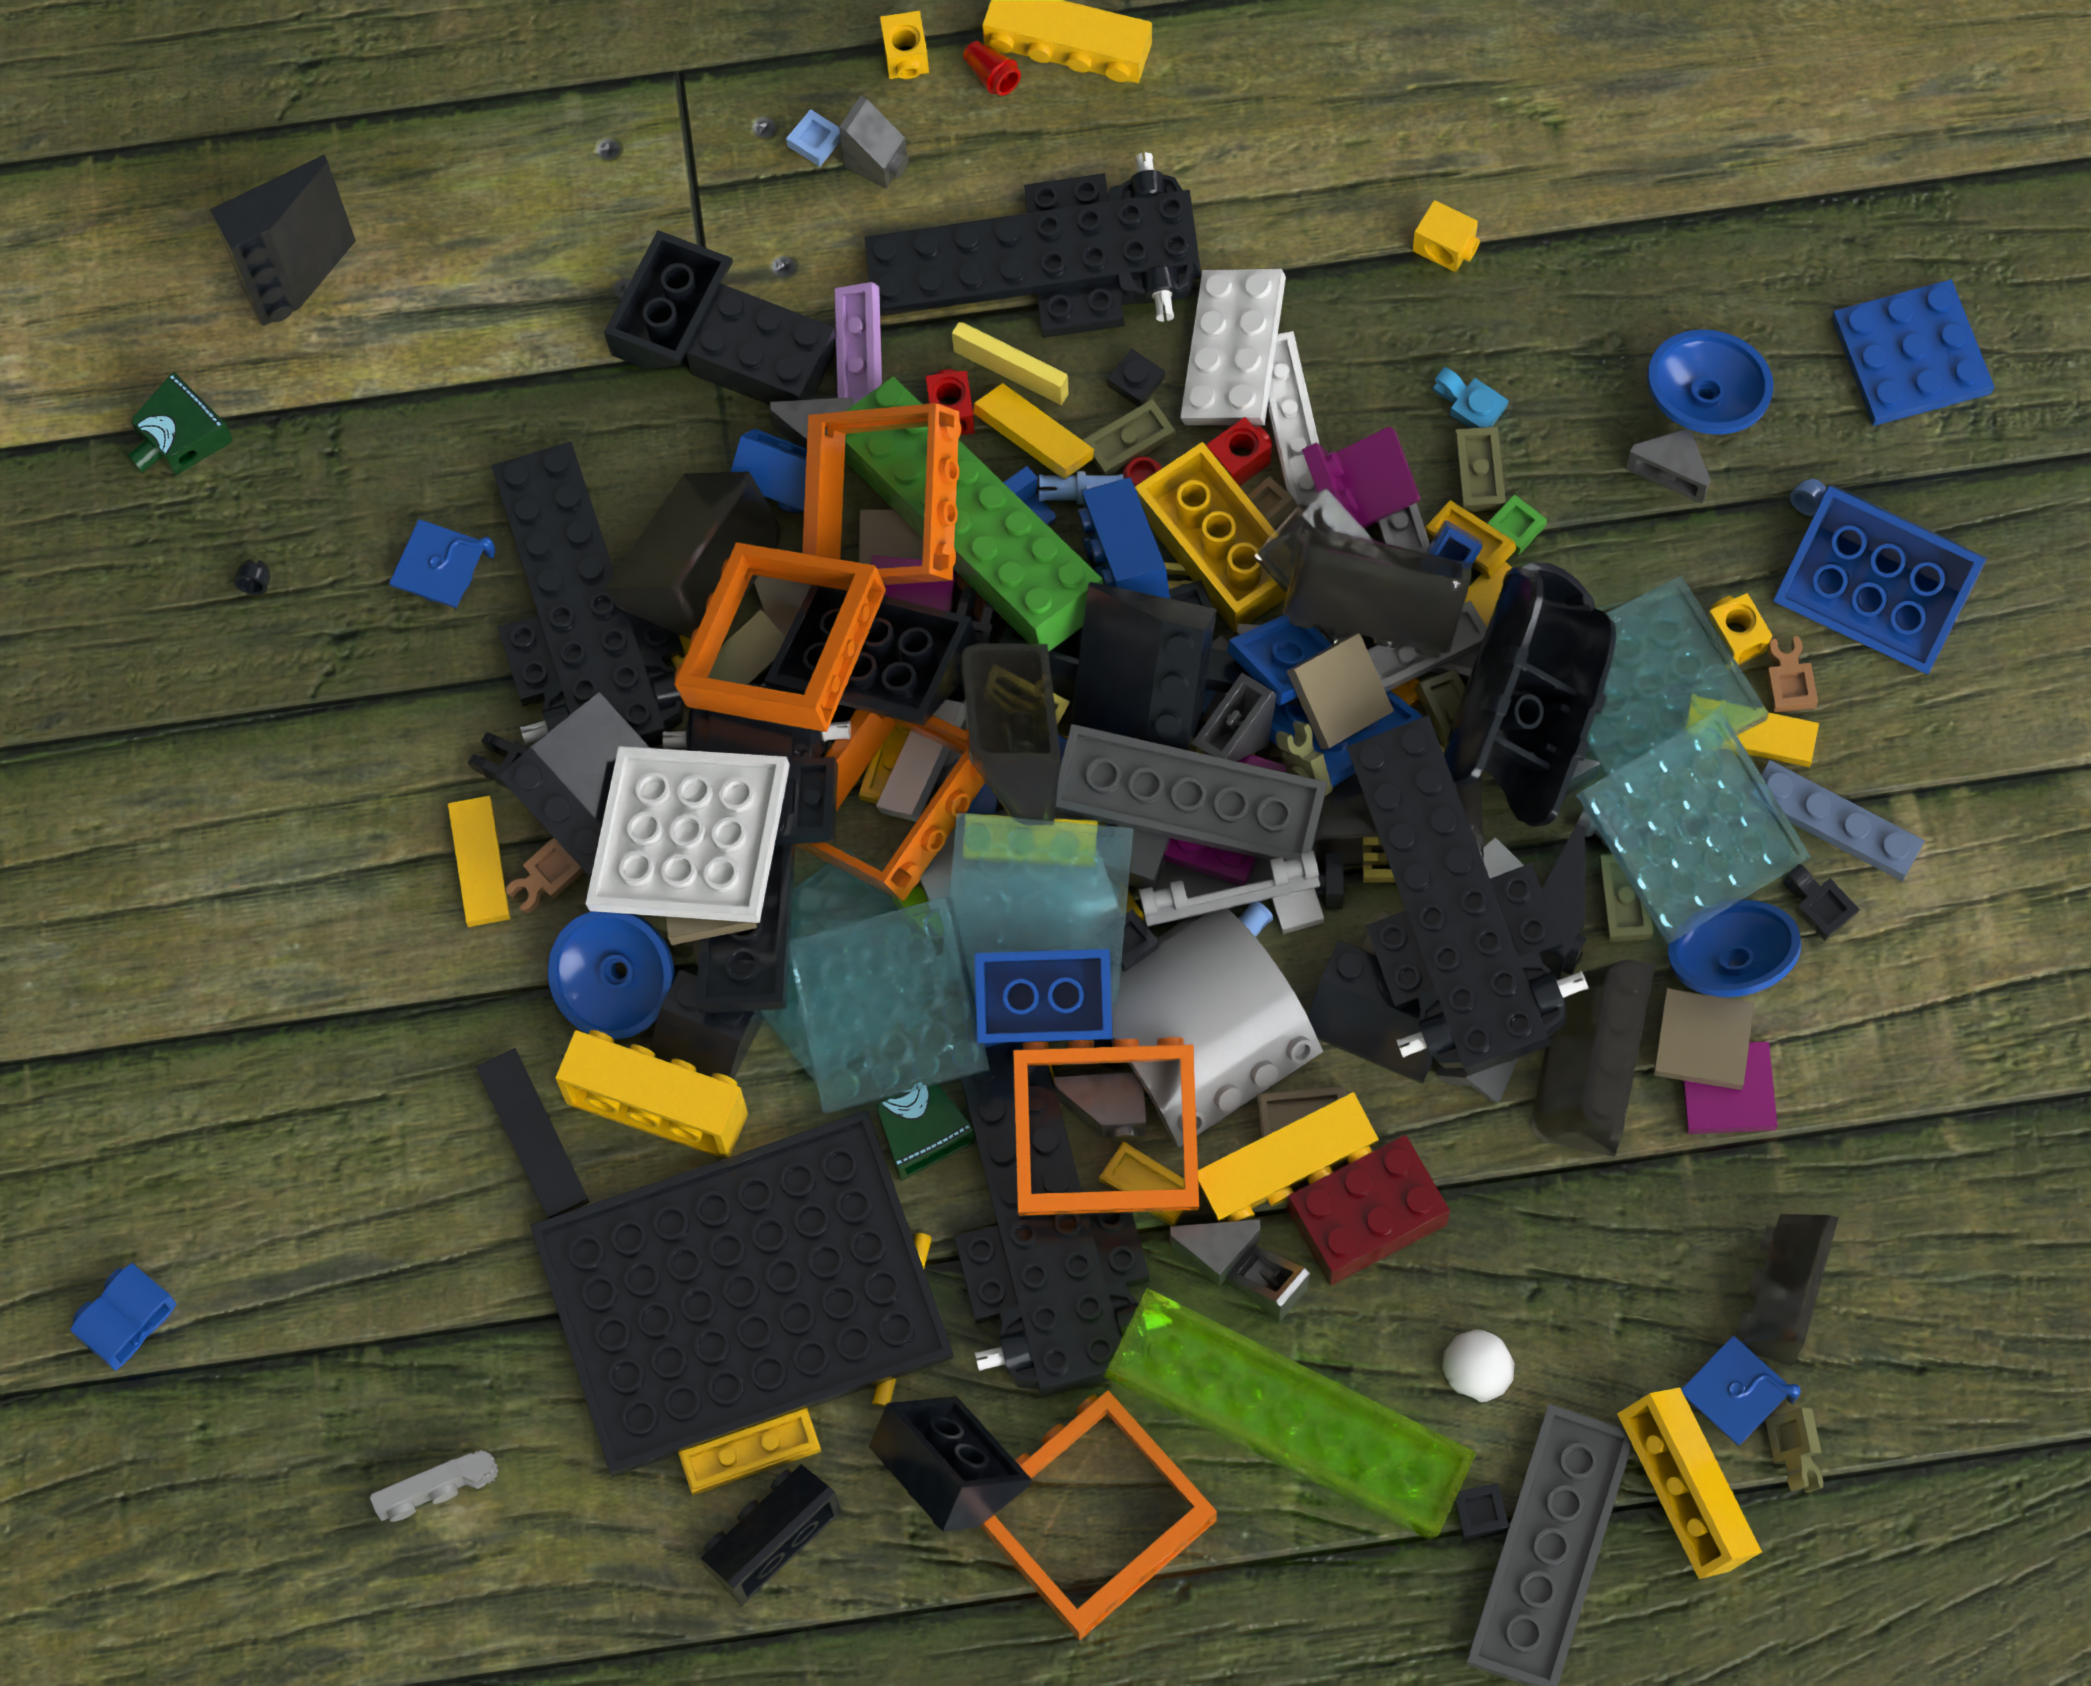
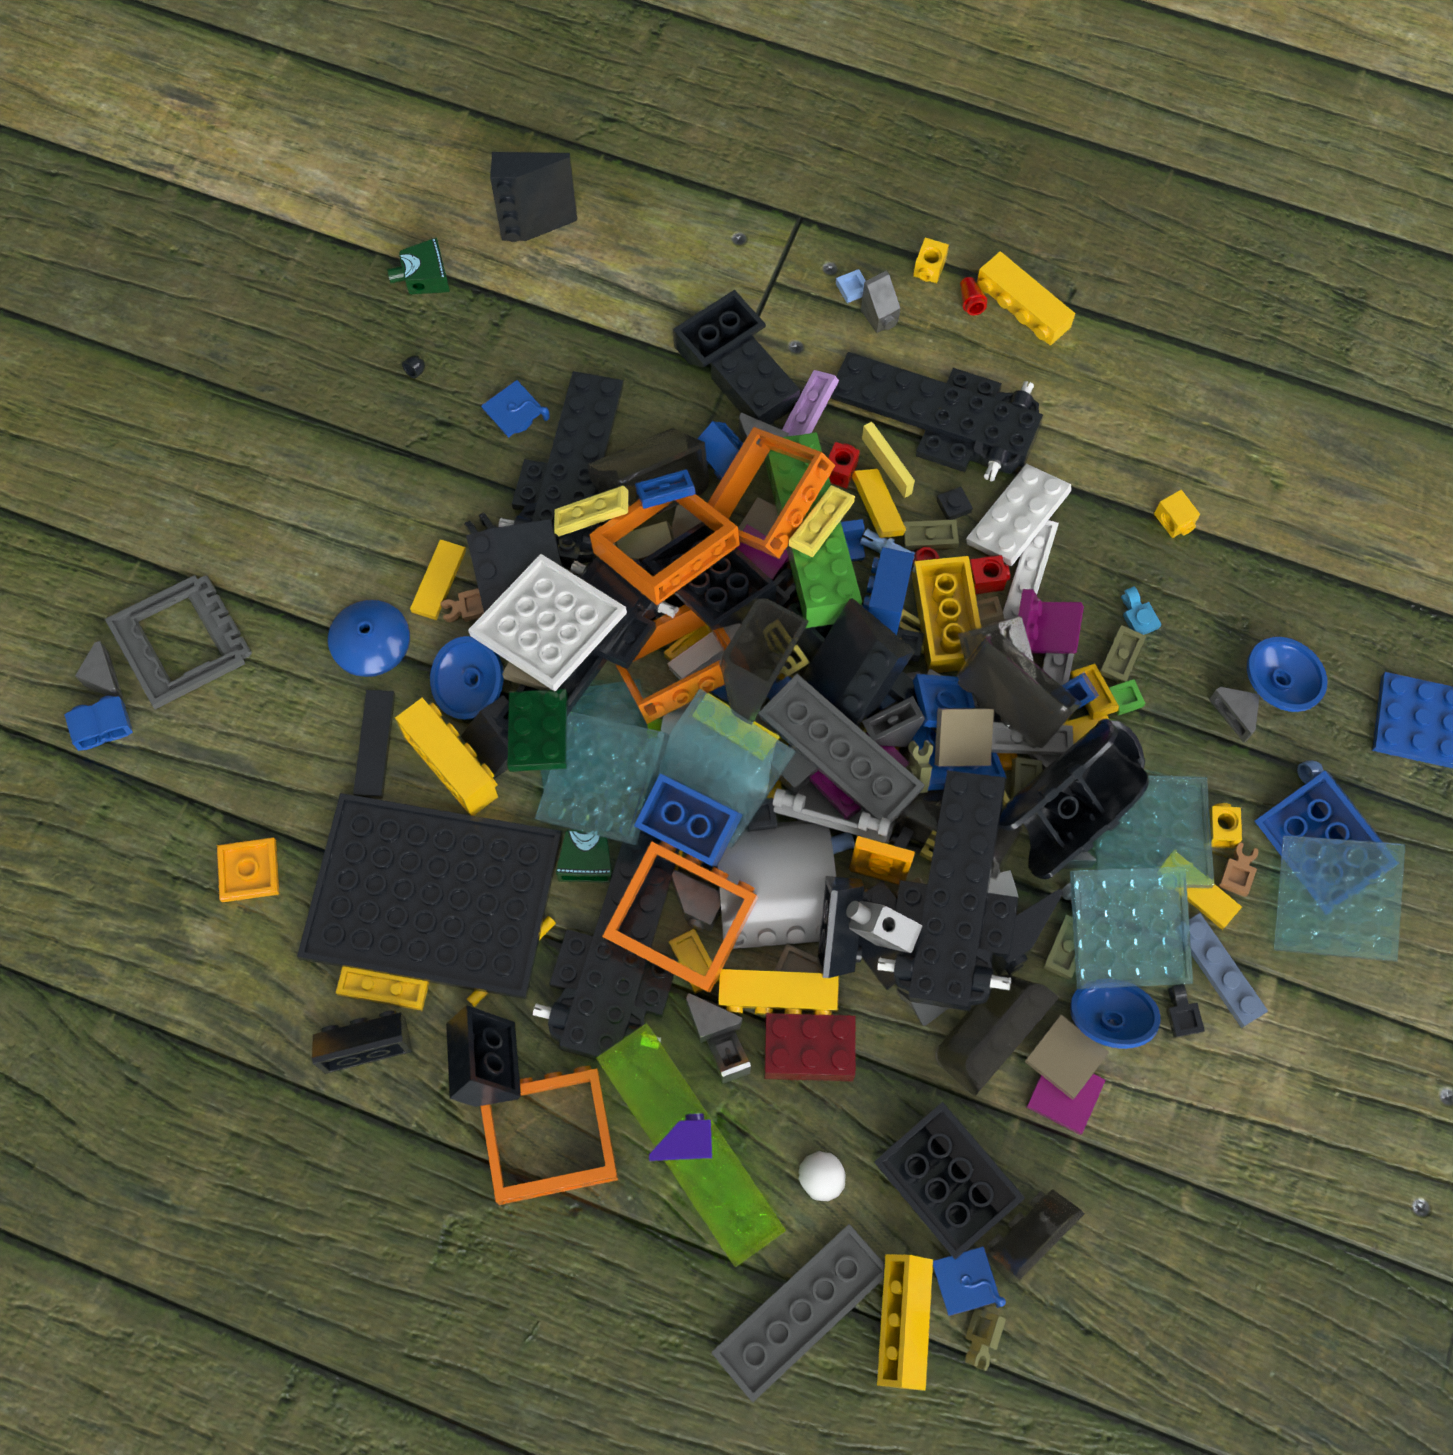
camera: 25 degrees right, 0 degrees up
light grey hinge [370,1450,499,1522] -> none
black plate [1453,1483,1509,1540] -> none
none -> flat silver slope [75,641,123,699]
none -> dark grey hinge [105,575,252,710]
none -> light orange tile [217,837,279,902]
none -> blue dish [328,600,410,677]
none -> dark green plate [507,689,567,772]
none -> light yellow tile [554,486,628,536]
none -> blue tile [635,469,695,509]
none -> dark purple slope [649,1113,712,1161]
none -> light yellow tile [789,485,855,558]
none -> black slope [817,876,868,978]
none -> light grey torso [846,901,922,953]
none -> light orange tile [849,836,915,885]
none -> black slope [874,1102,1025,1260]
none -> clear light blue plate [1274,835,1406,962]

